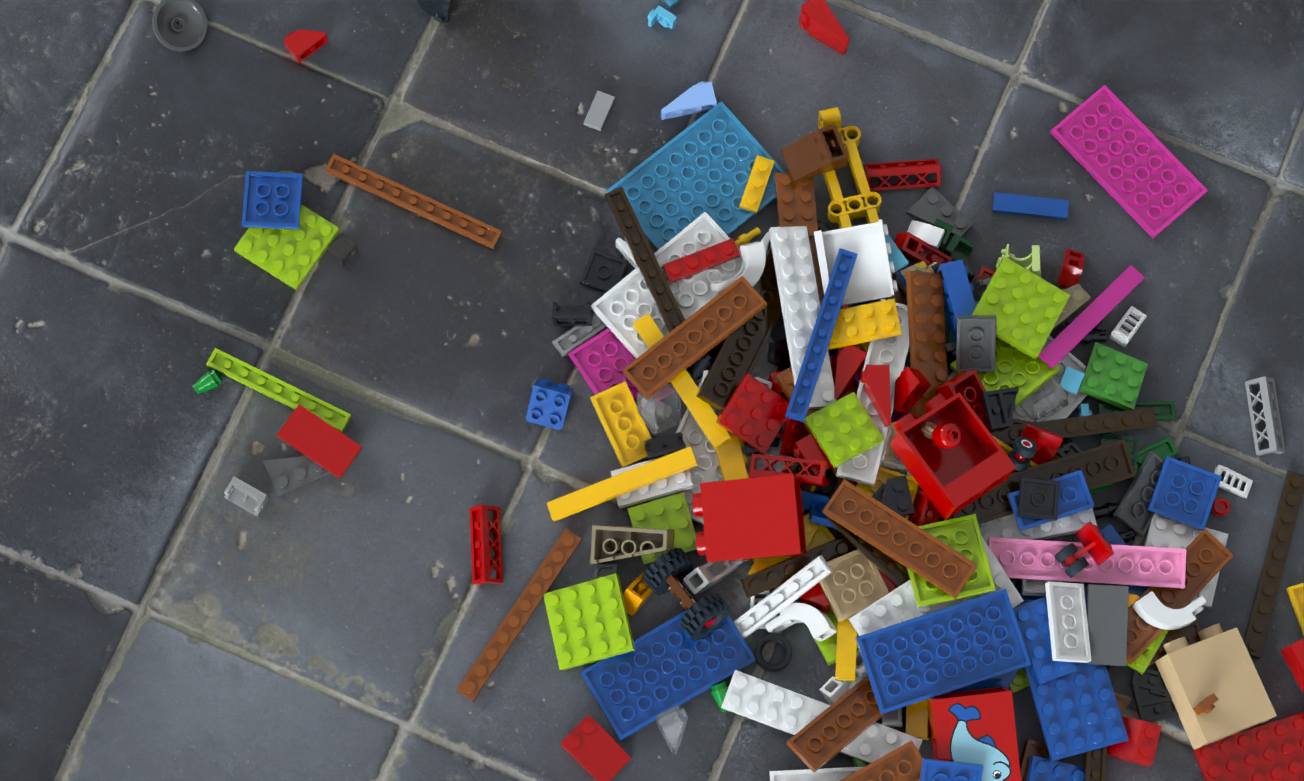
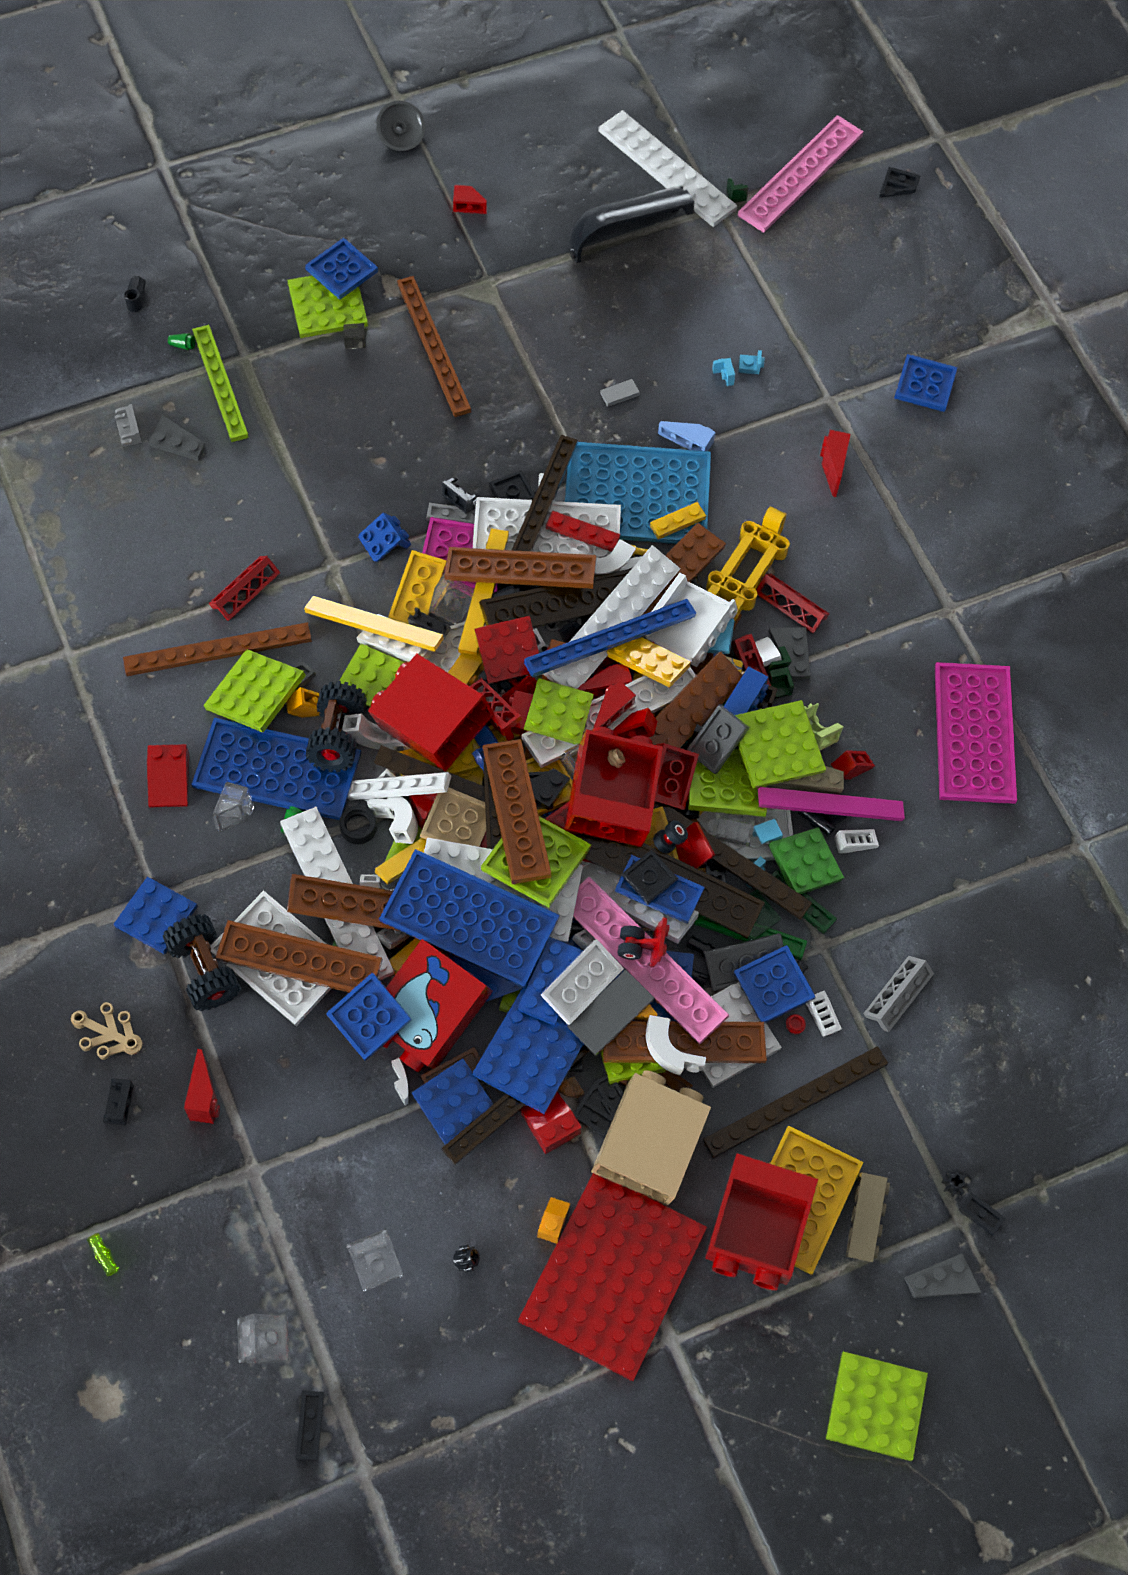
camera: 45 degrees right, 10 degrees down
red tile [277,404,363,479] -> none
dark tan wedge [590,525,674,565] -> none
reddish brown slope [781,124,849,182] -> none
red head [932,423,962,450] -> none
black wing [981,387,1019,431] -> none
blue tile [992,192,1069,220] -> none
dark orange plate [1193,693,1219,715] -> none
none -> black piece [124,276,146,312]

